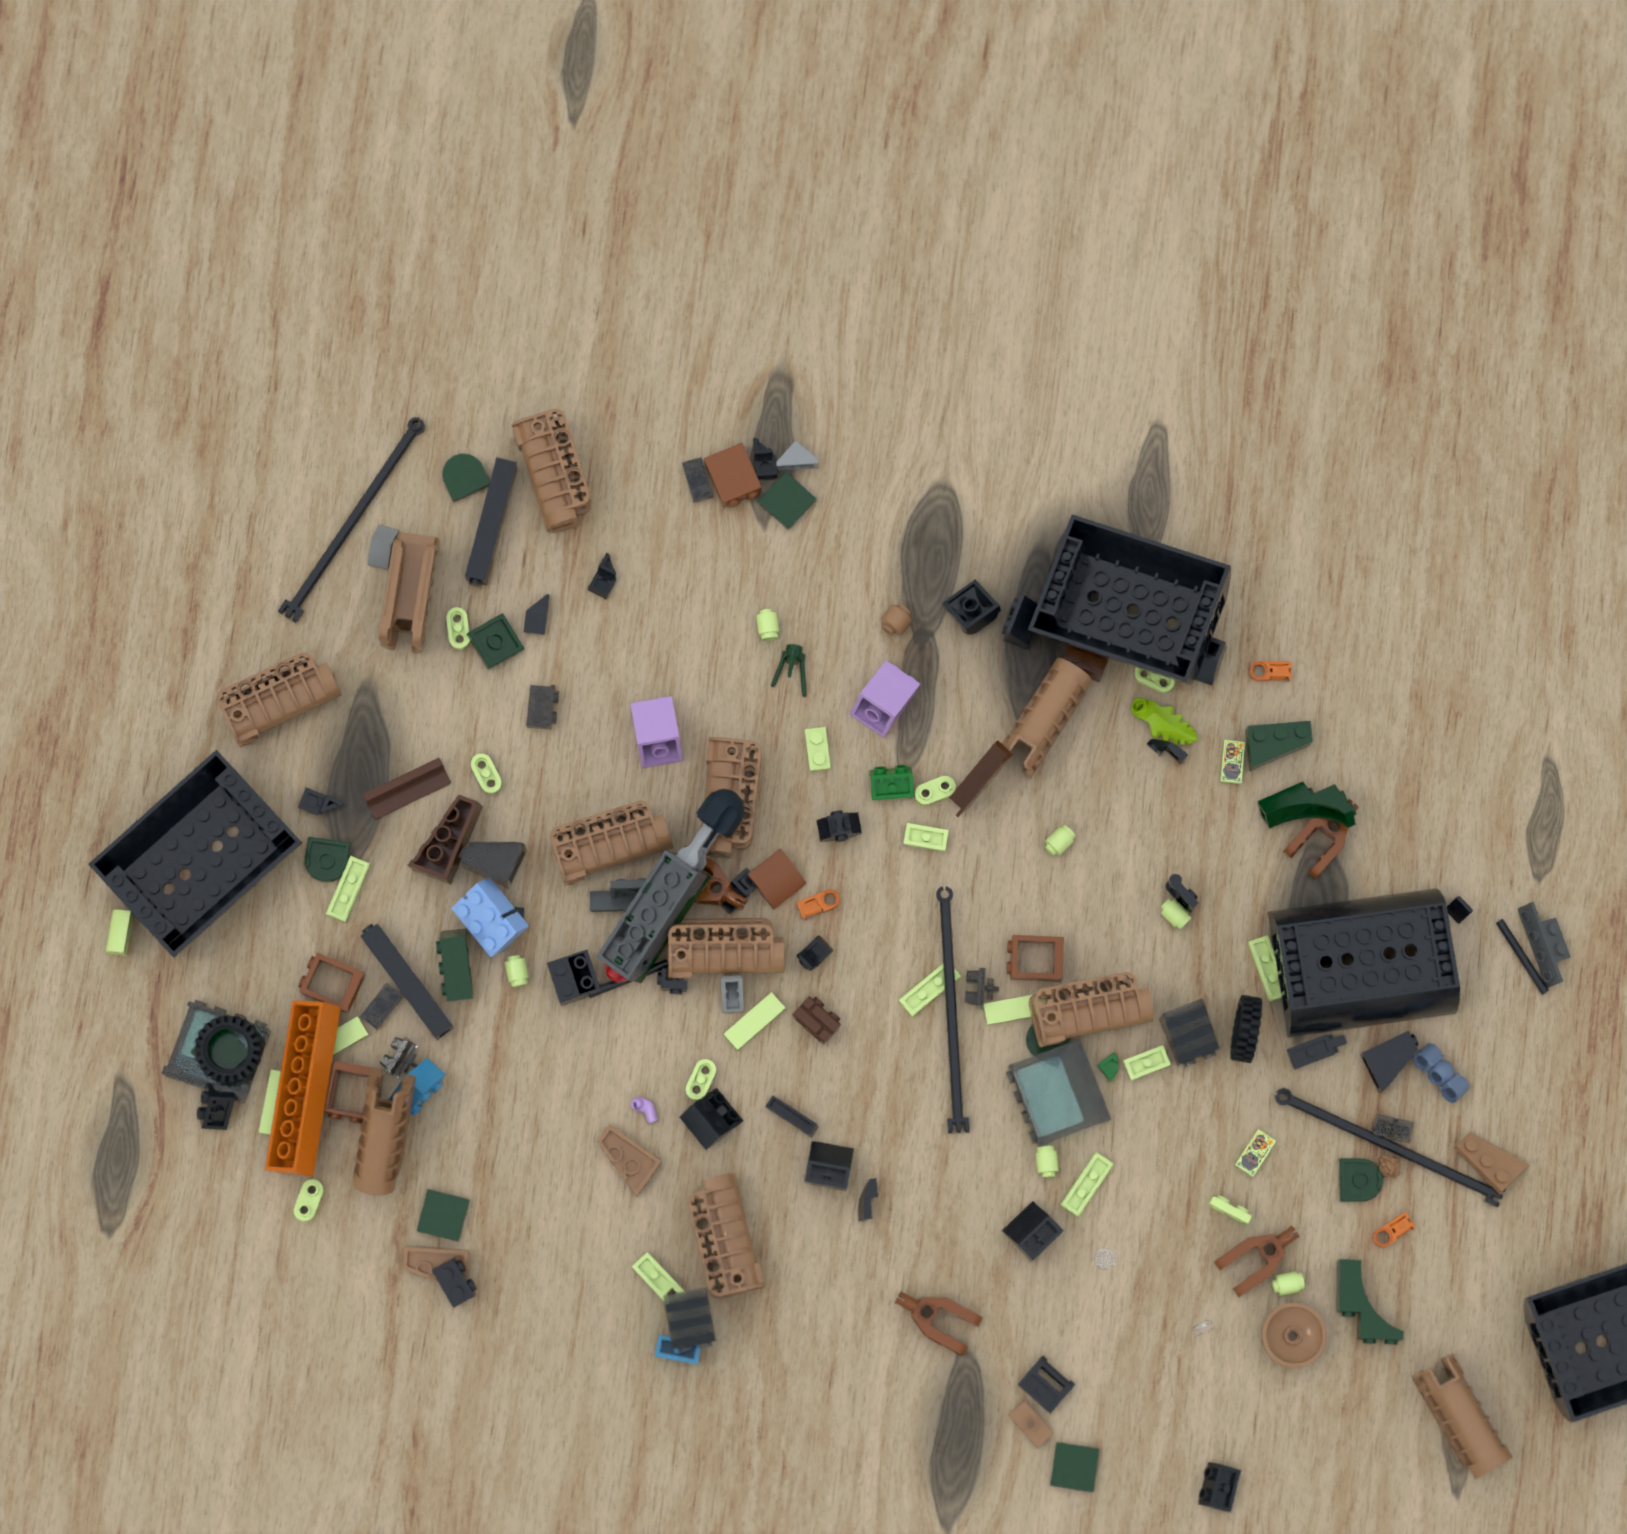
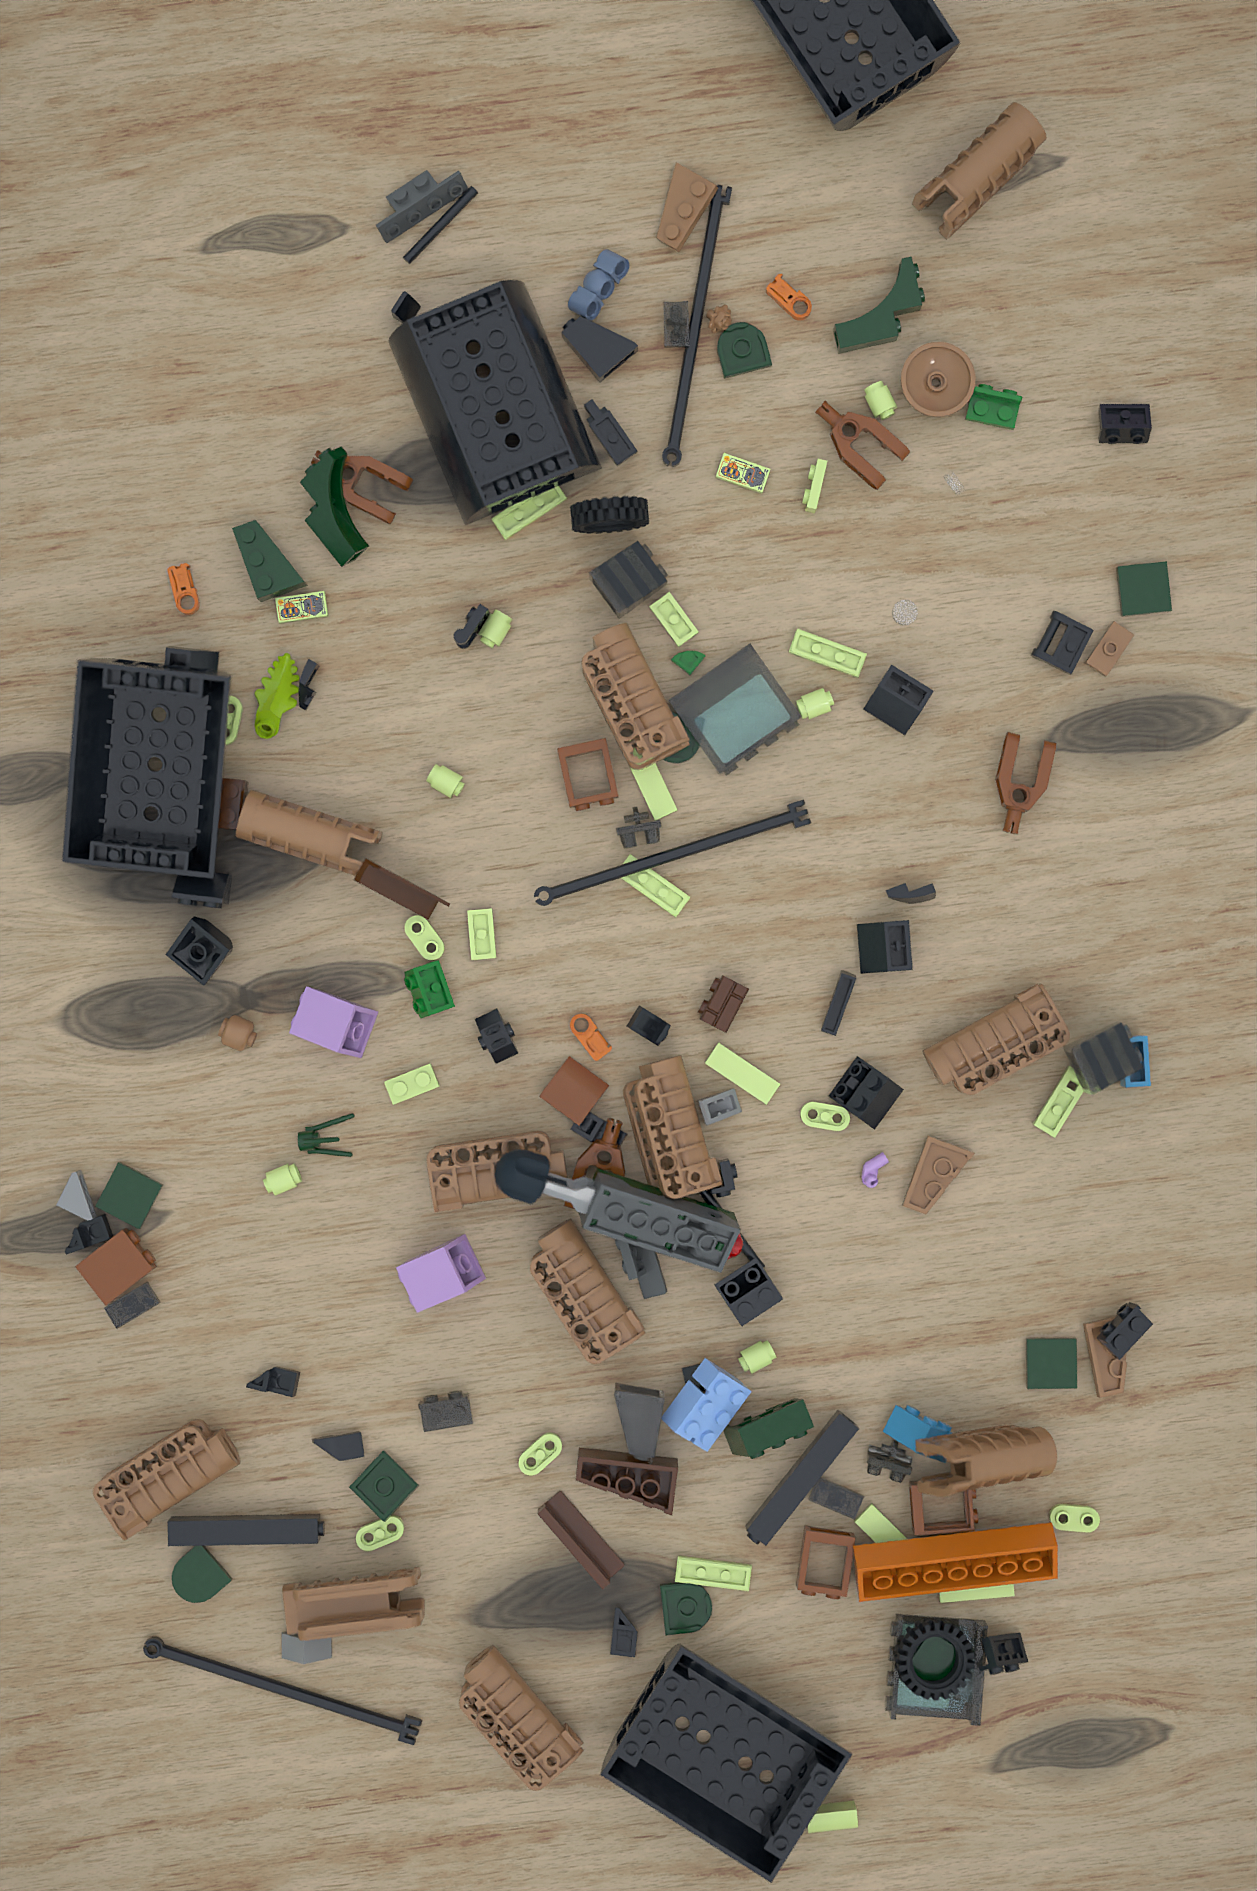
camera: 105 degrees left, 10 degrees up
none -> green bracket [965,384,1023,430]

